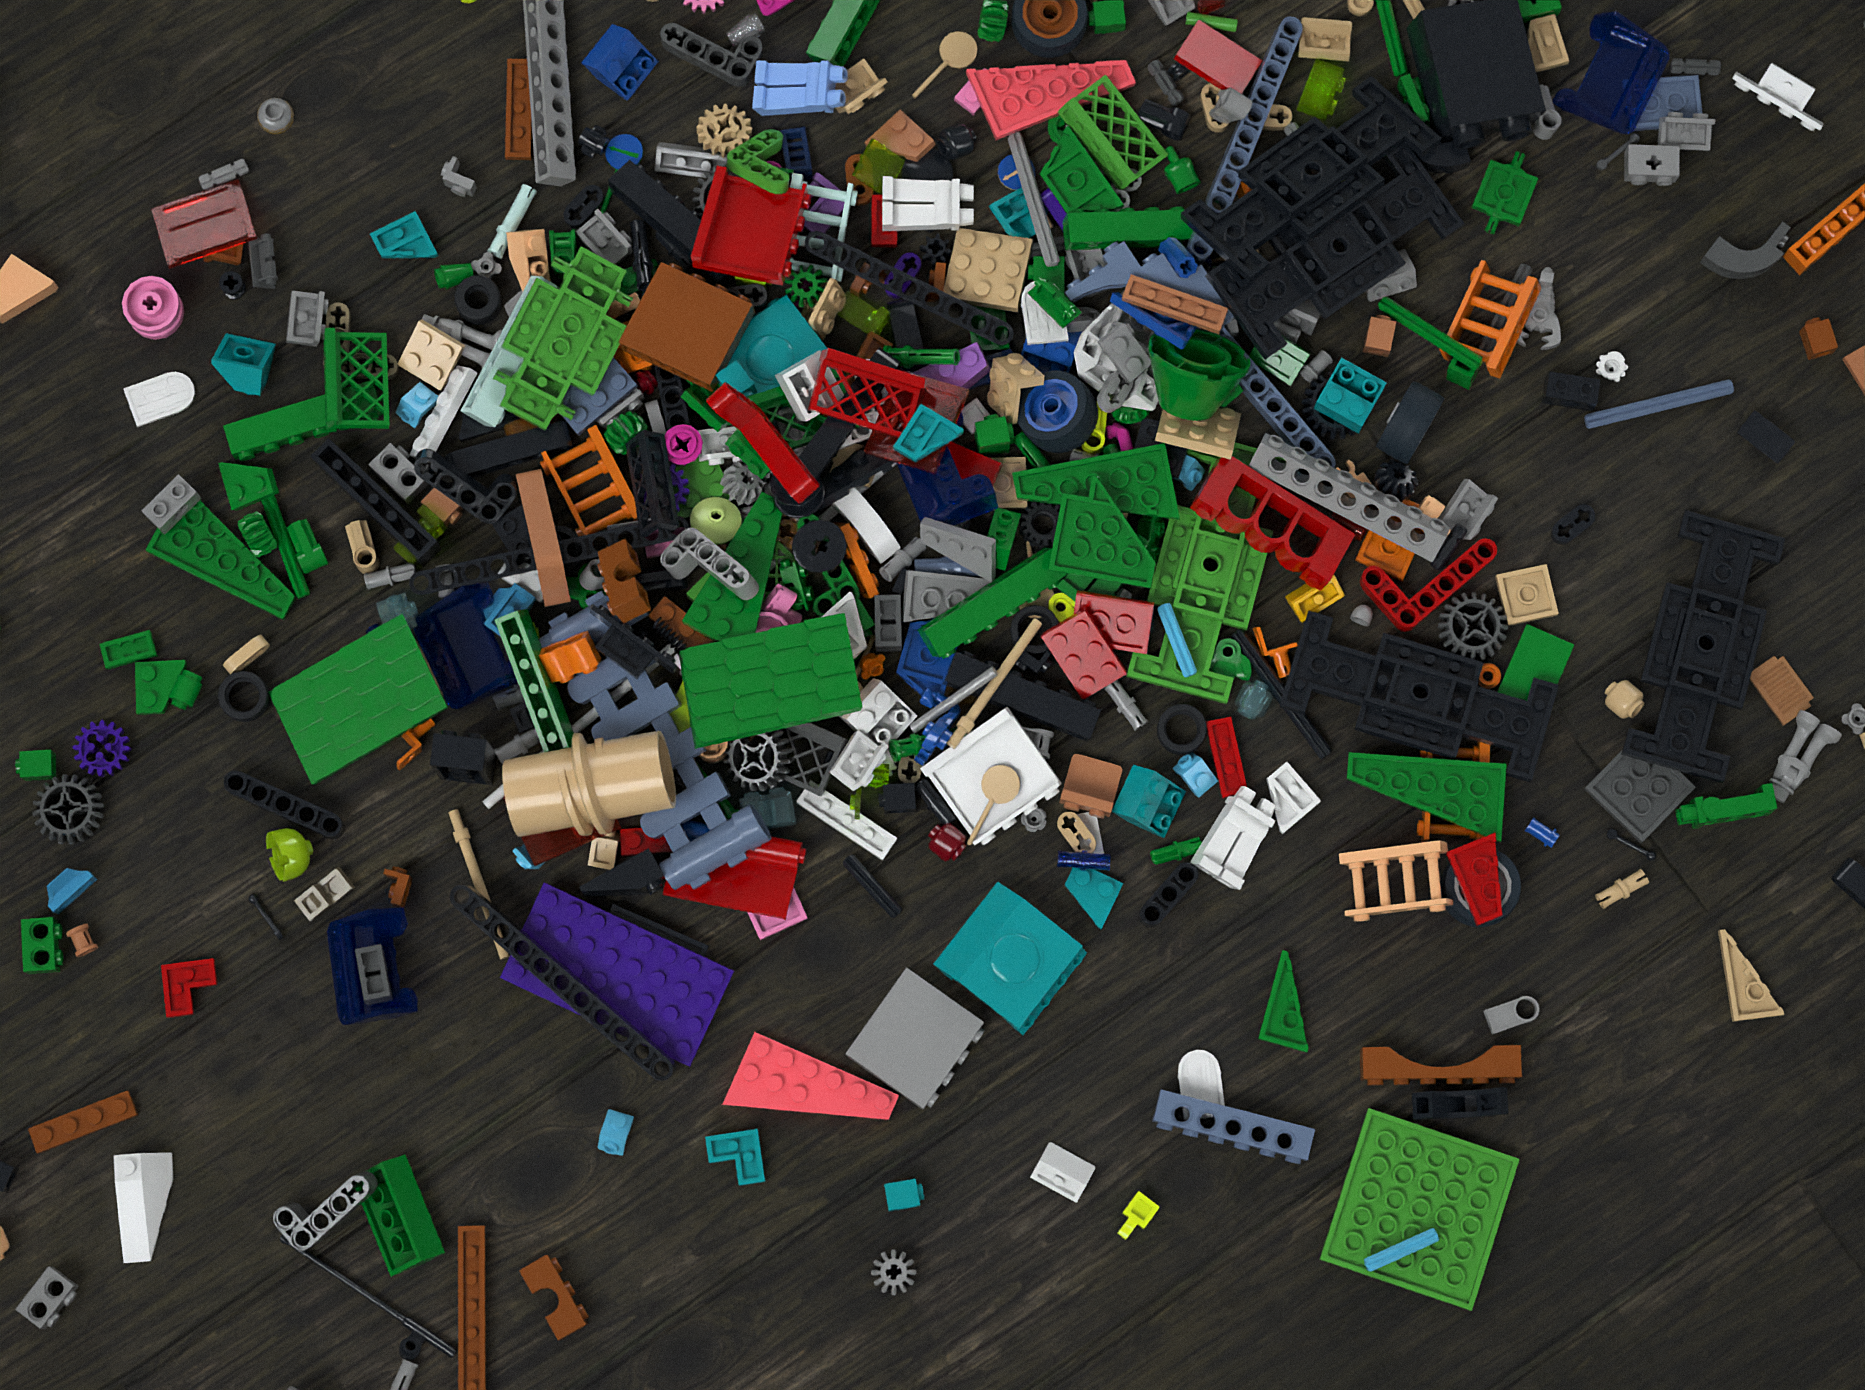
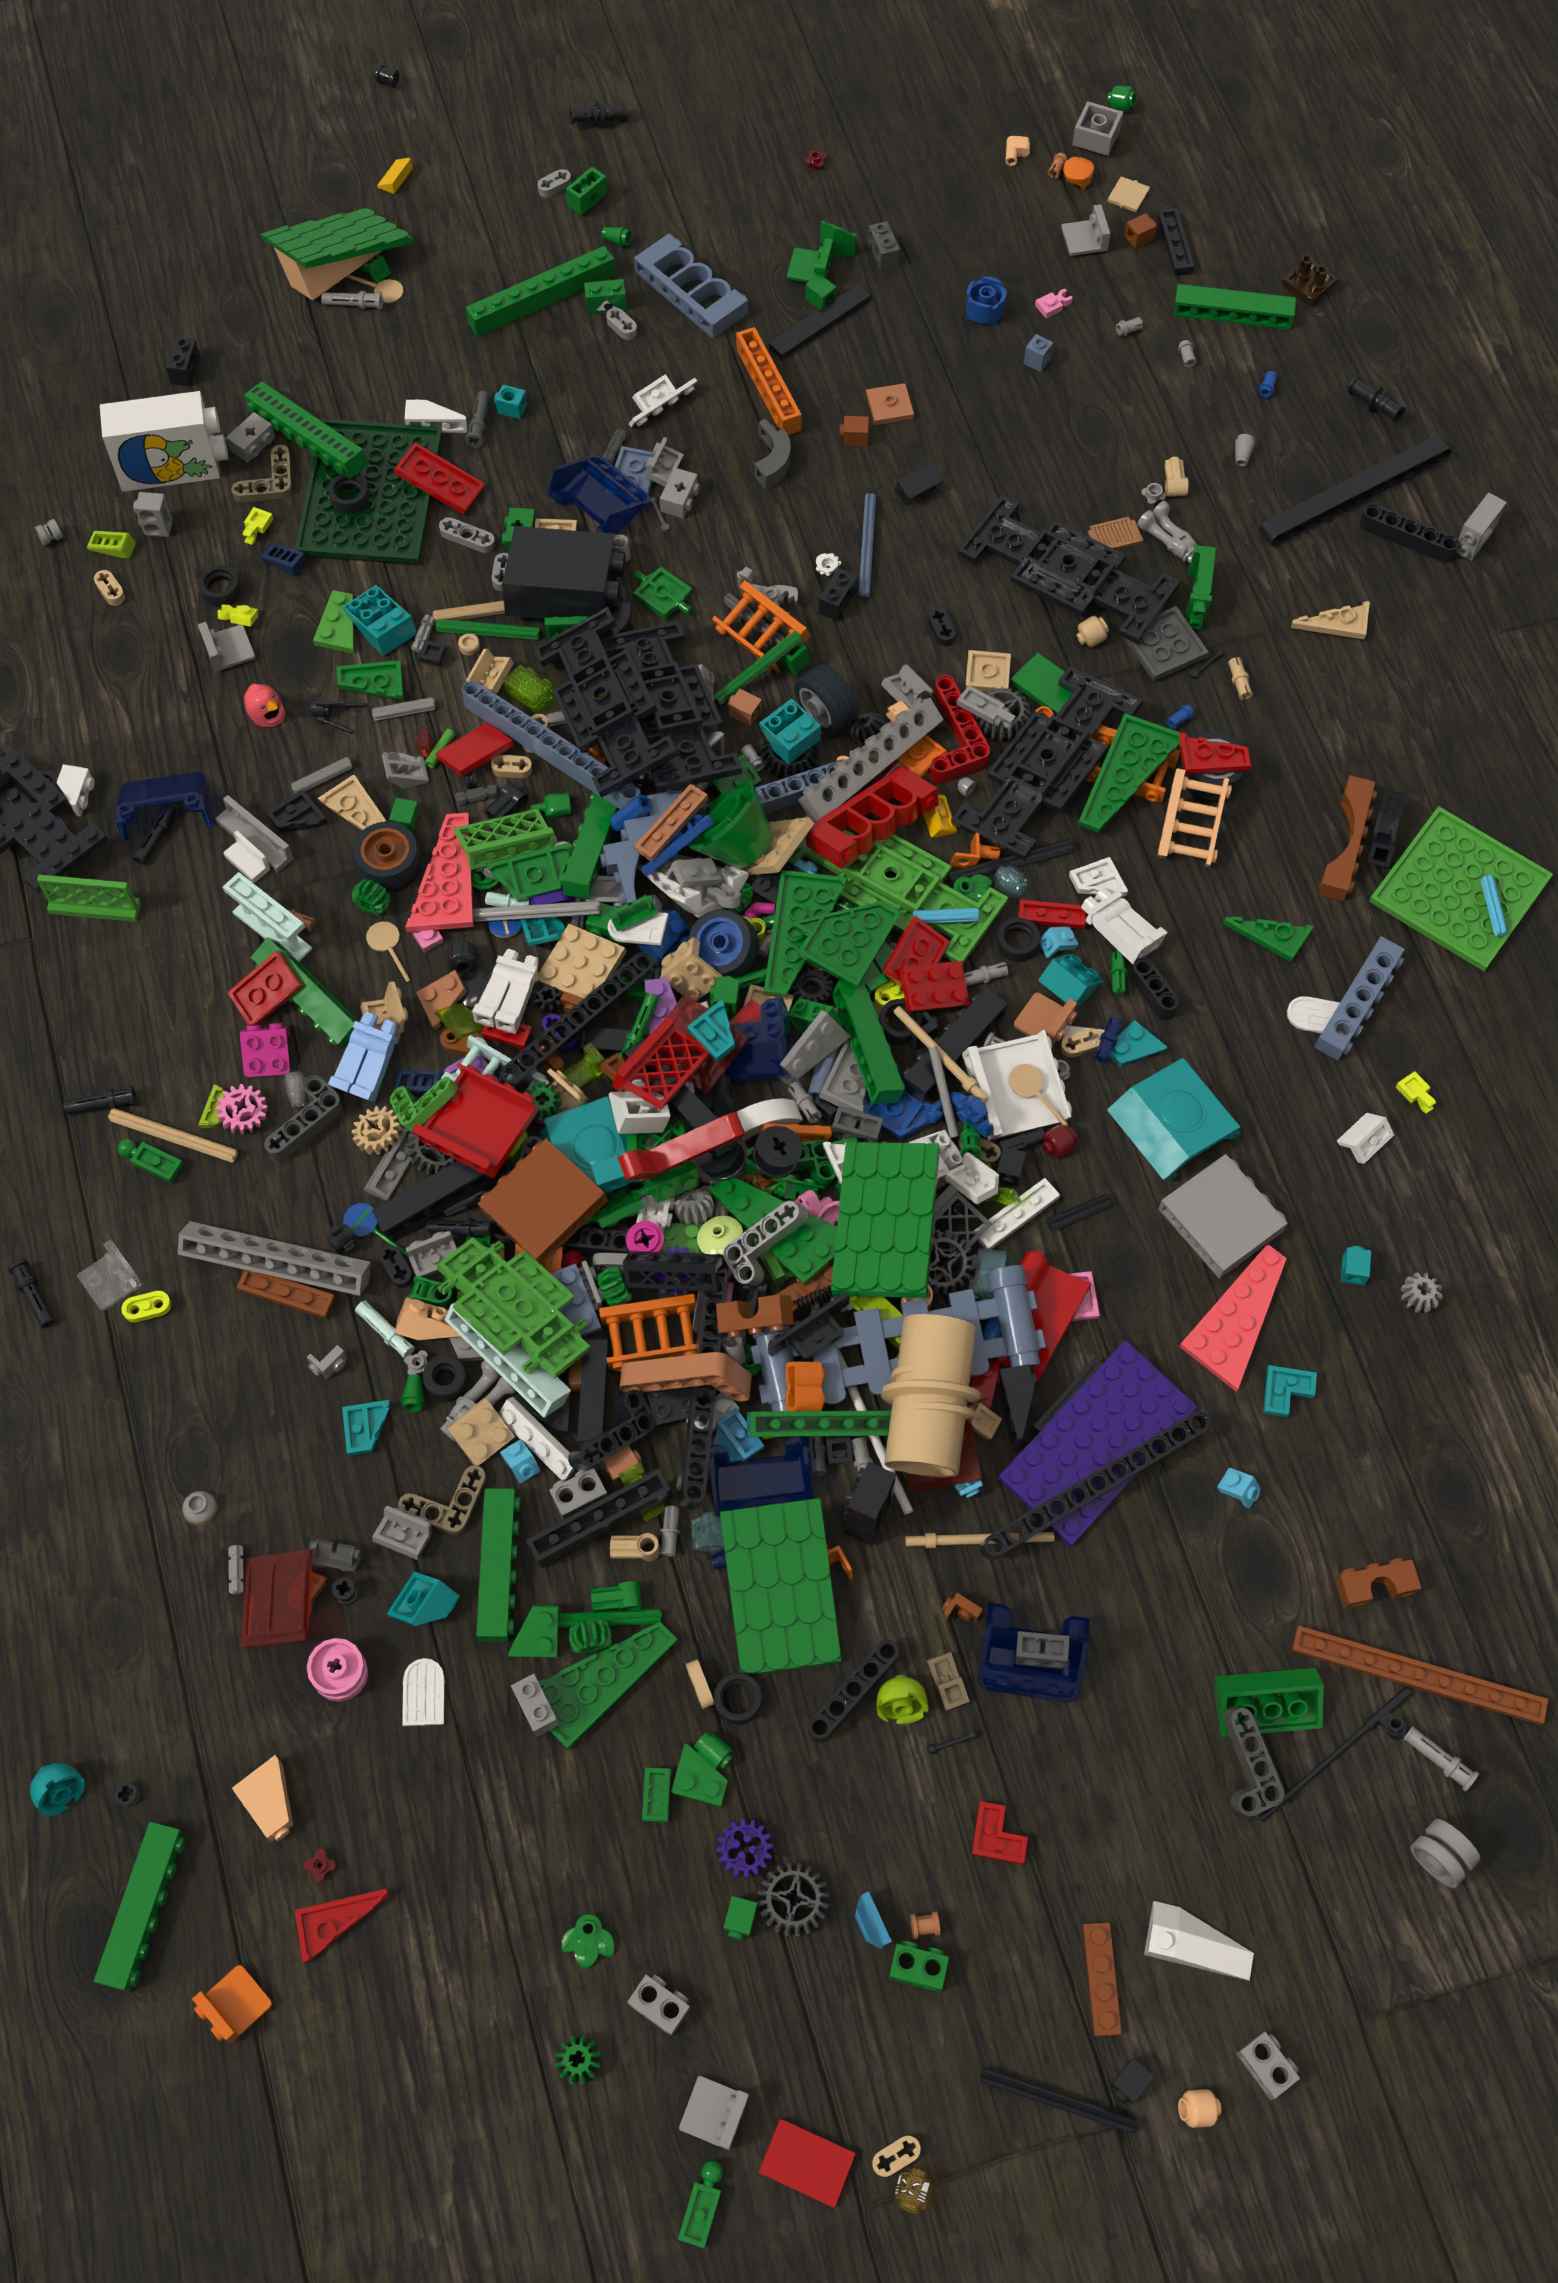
camera: 70 degrees left, 15 degrees down
green fence [323,328,390,432] -> none
blue slope [581,24,658,101] -> none
light grey piece [1209,88,1252,124] -> none
light grey piece [1483,996,1539,1034] -> none
none -> light aqua axle [485,892,530,907]
none -> light grey hinge [957,685,1016,729]

